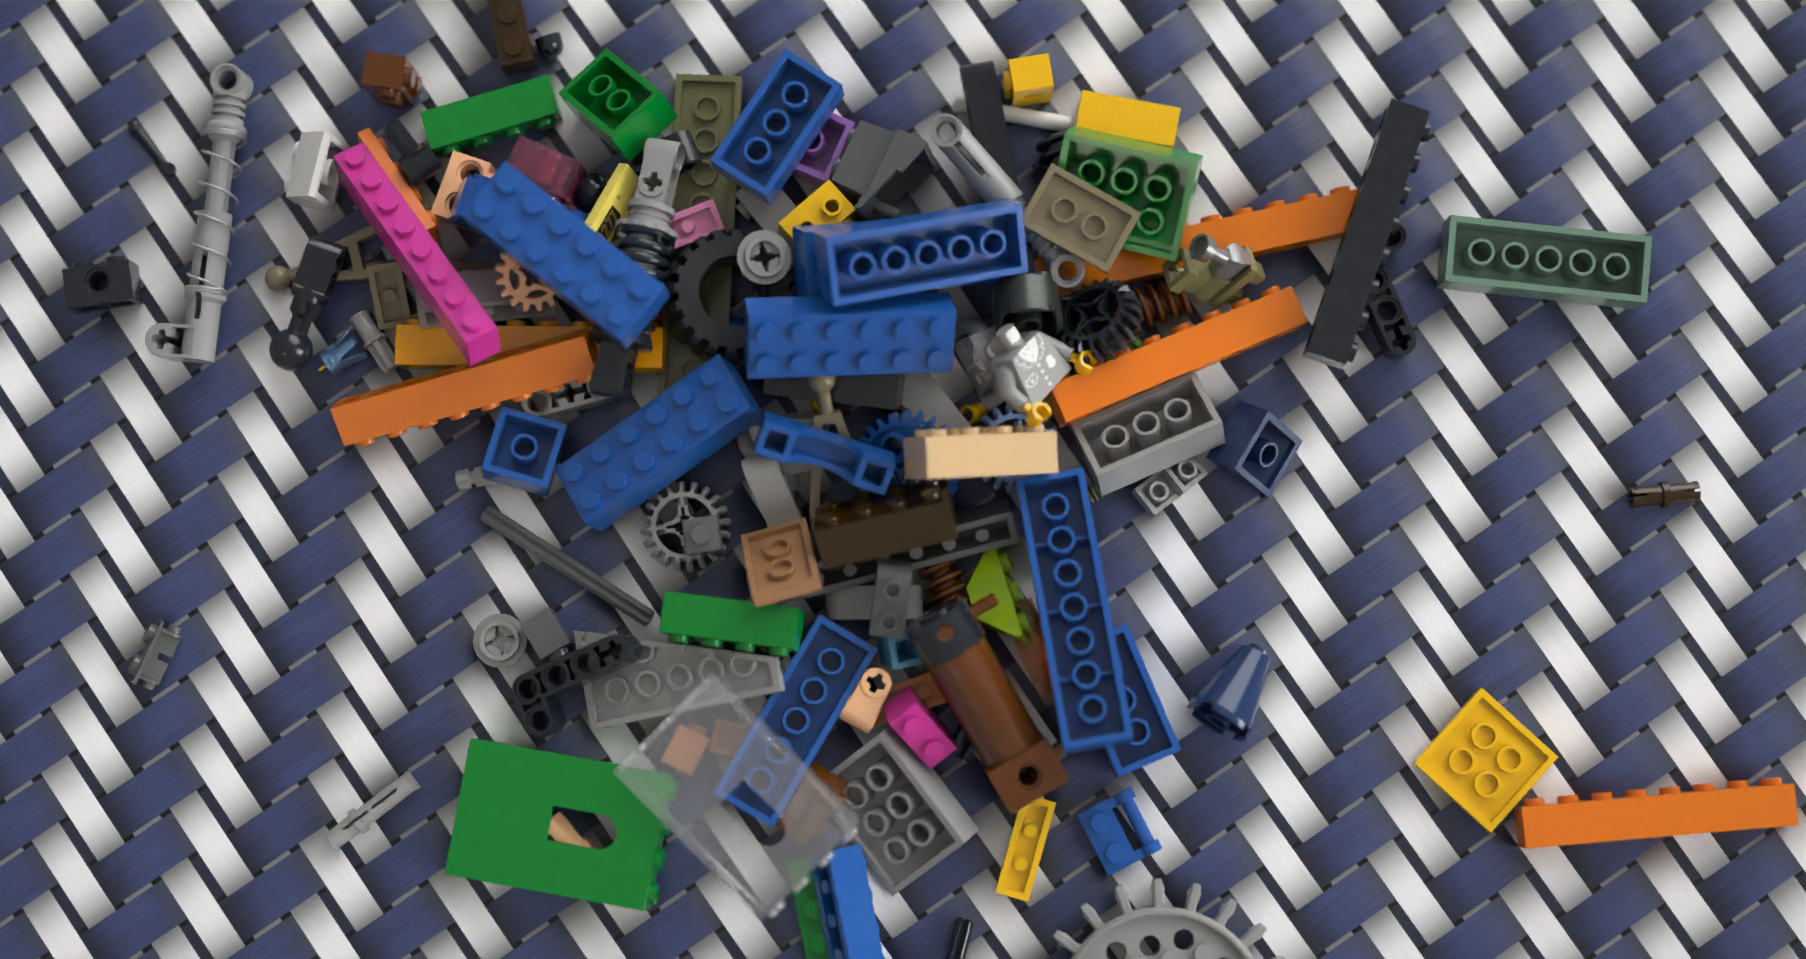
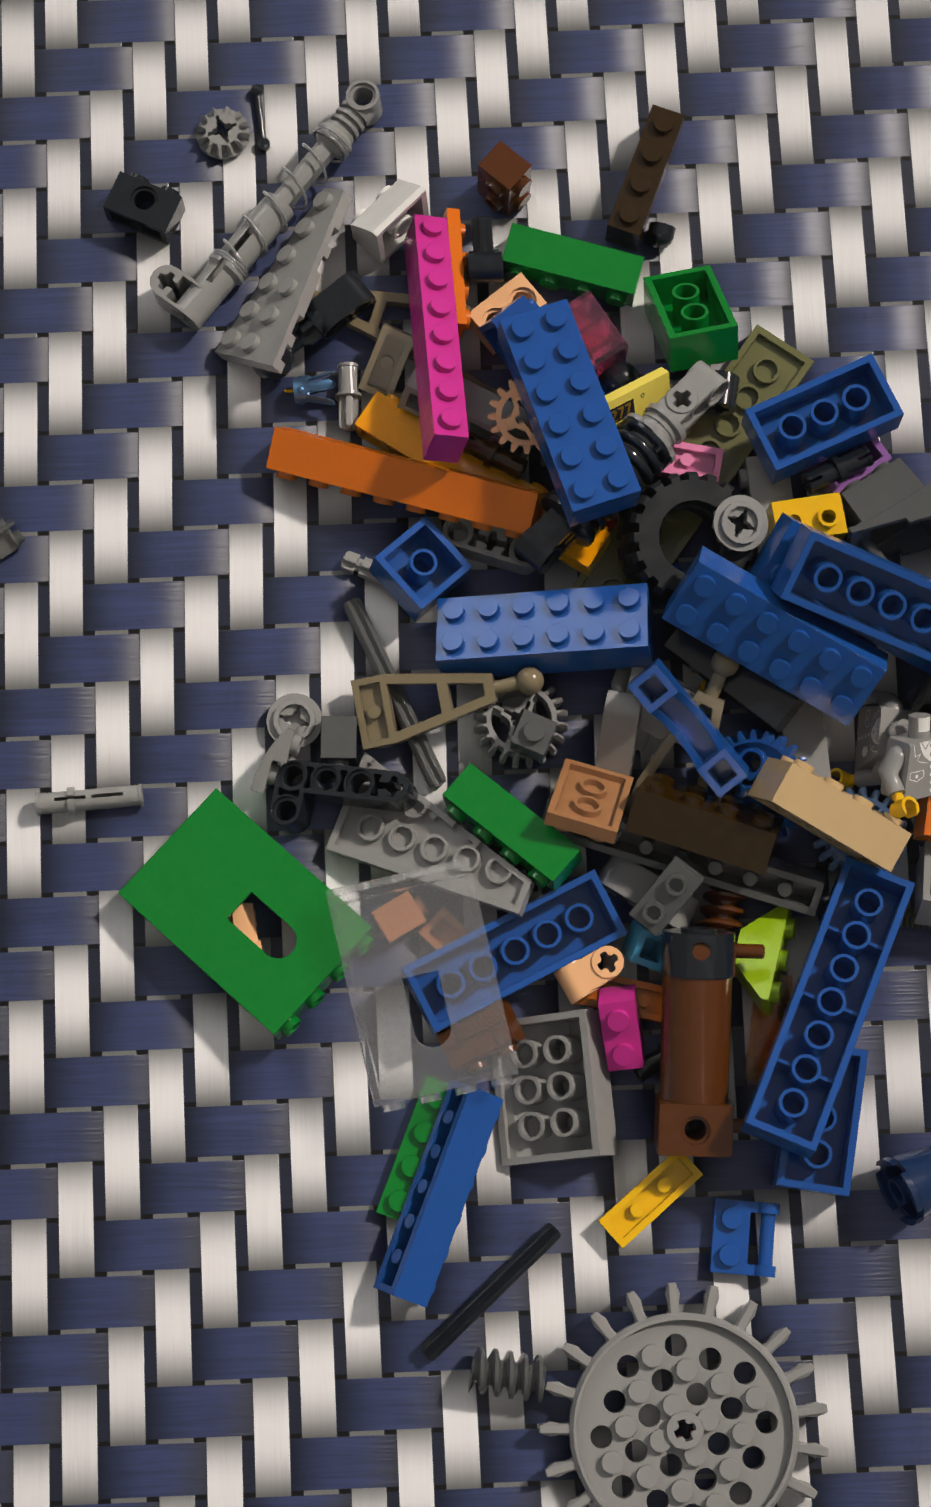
camera: 30 degrees right, 5 degrees down
none -> light grey gear [196,106,250,159]
none -> light grey wing [215,187,352,374]
none -> light grey slope [250,723,303,794]
none -> dark tan plate [351,667,544,751]
none -> dark brown pin [463,430,529,480]
none -> black pin [801,445,874,494]

